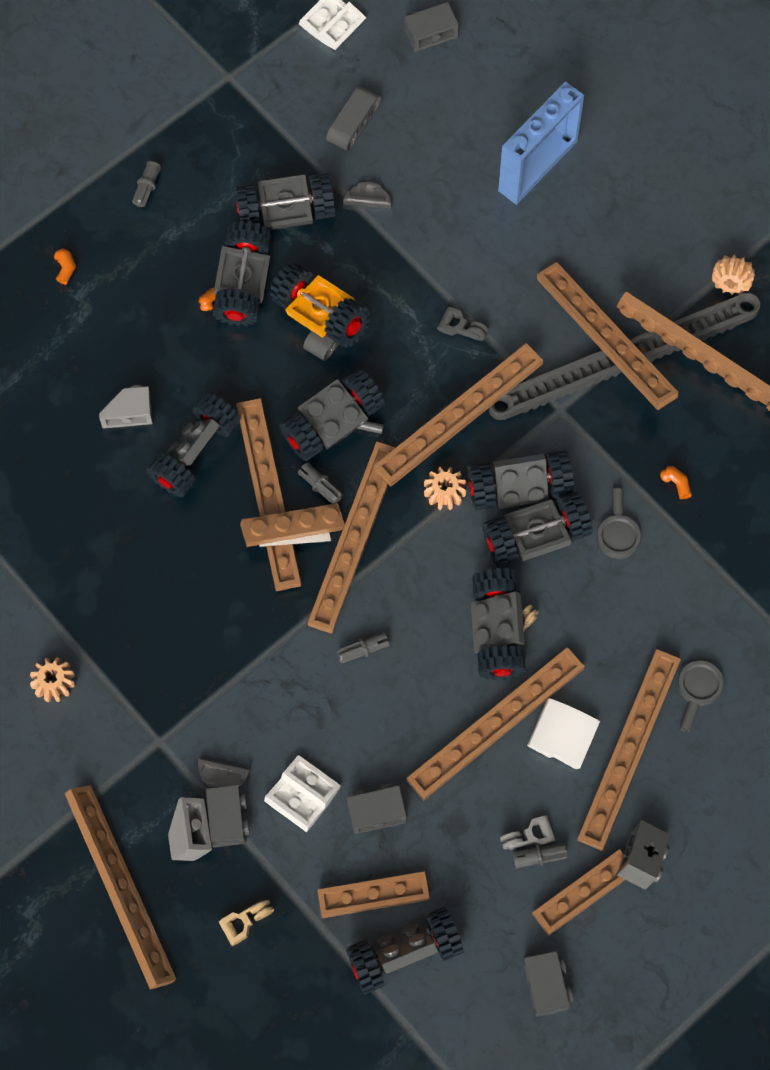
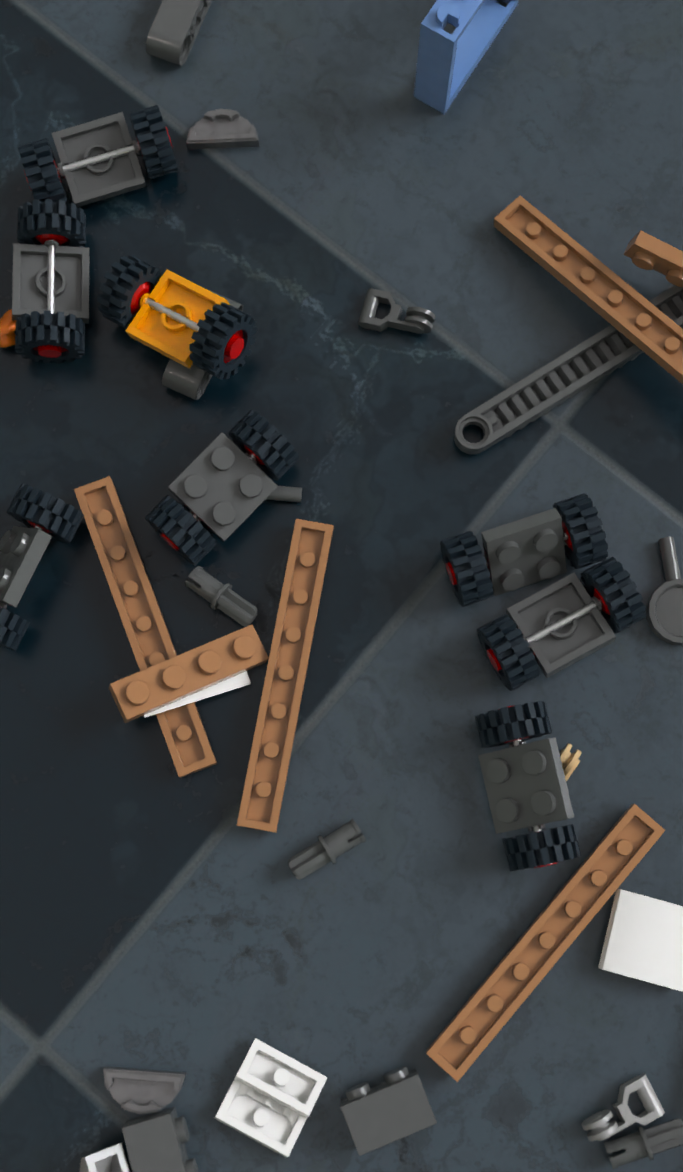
camera: 10 degrees left, 10 degrees up
medium nougat plate [374,343,543,486] -> none
light nougat gear [424,466,466,510] -> none

